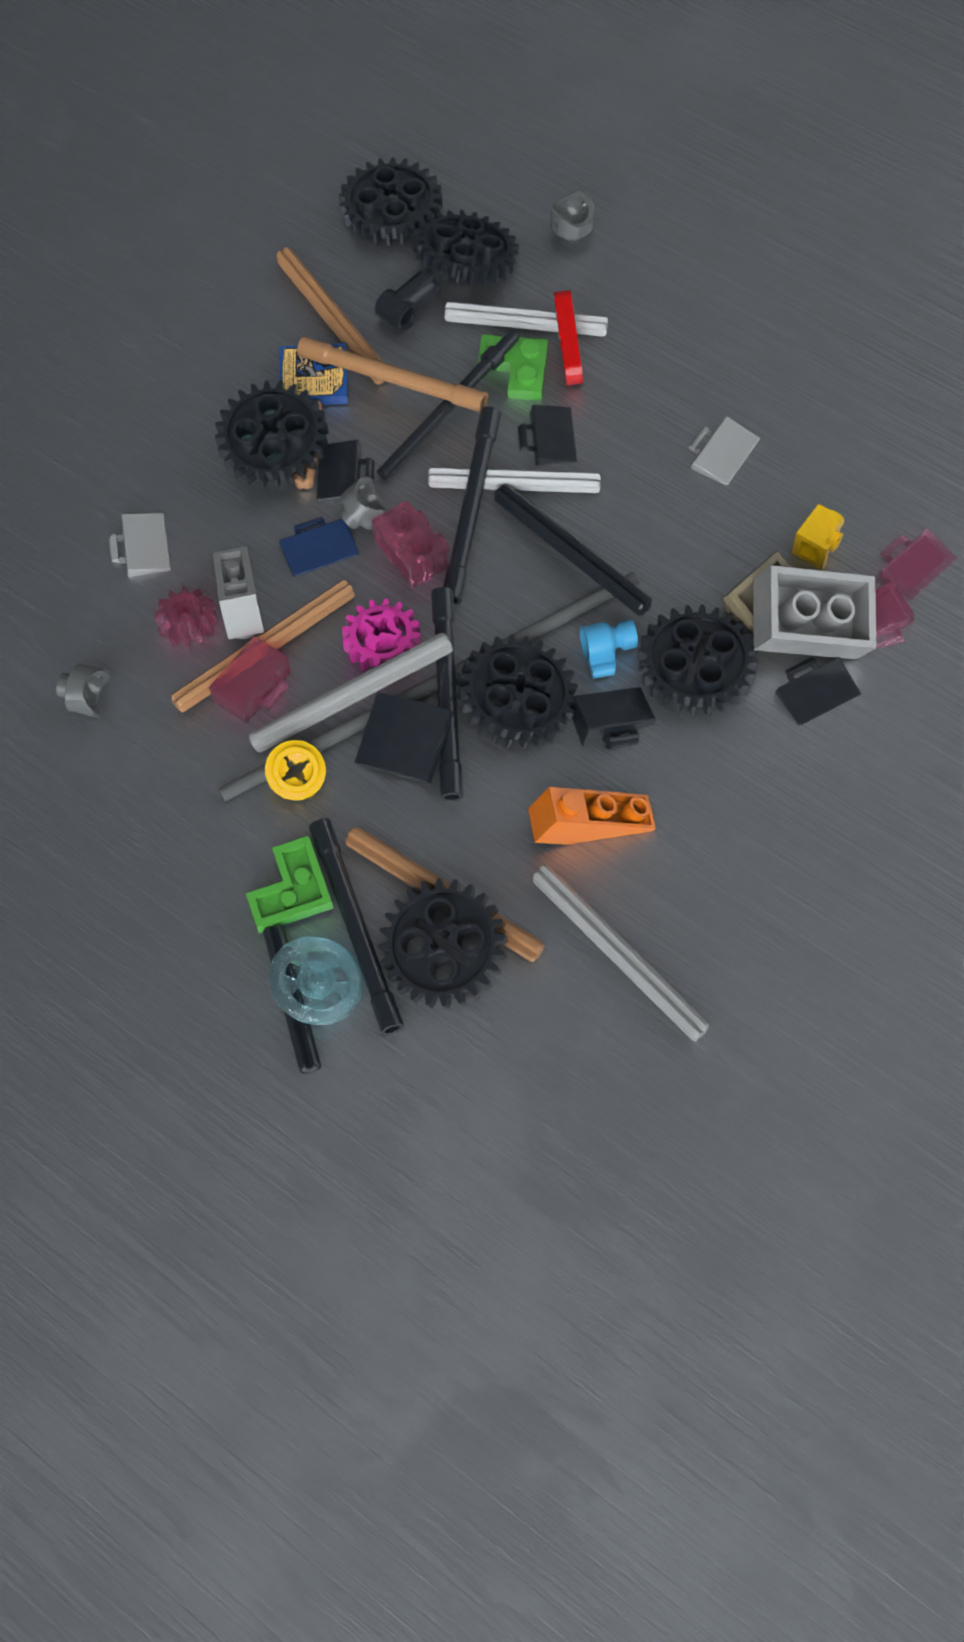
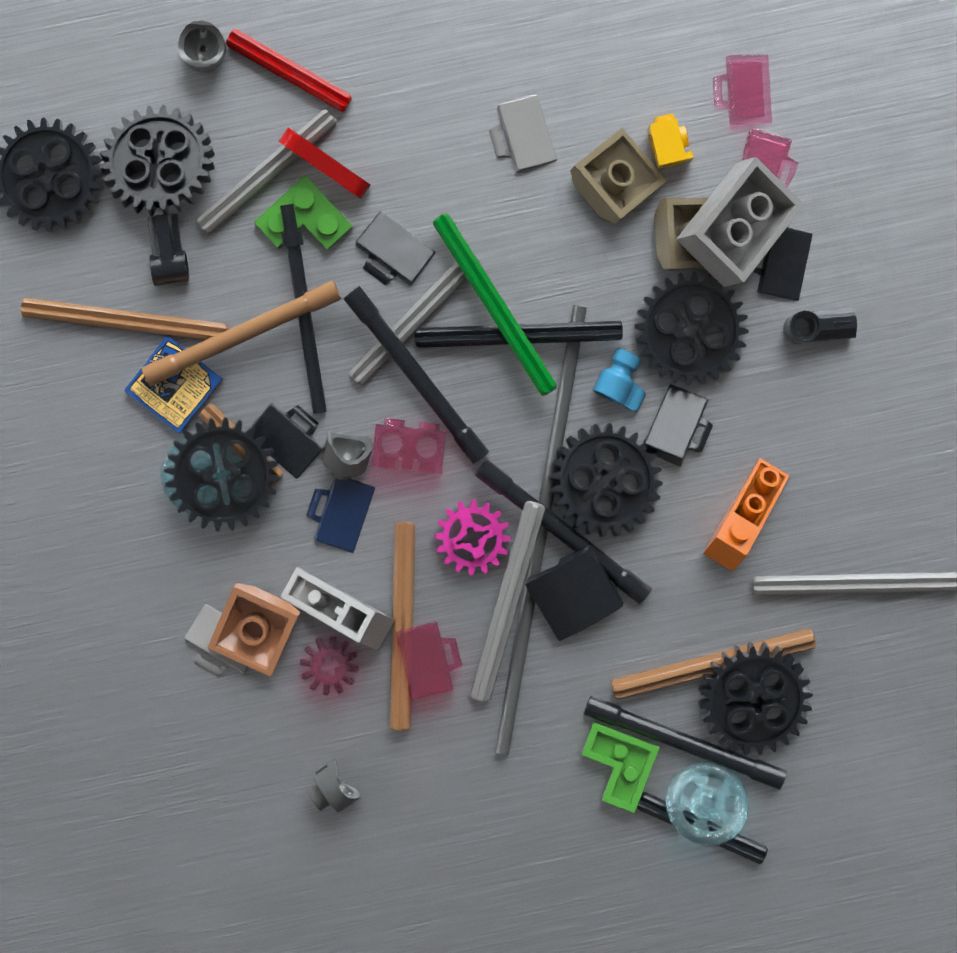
camera: 55 degrees left, 25 degrees up
yellow gear [265,740,326,801] -> none
none -> nougat slope [207,583,300,677]
none -> red axle [226,29,352,112]
none -> green axle [433,213,557,396]
none -> dark tan slope [570,128,667,224]
none -> black piece [783,307,857,344]

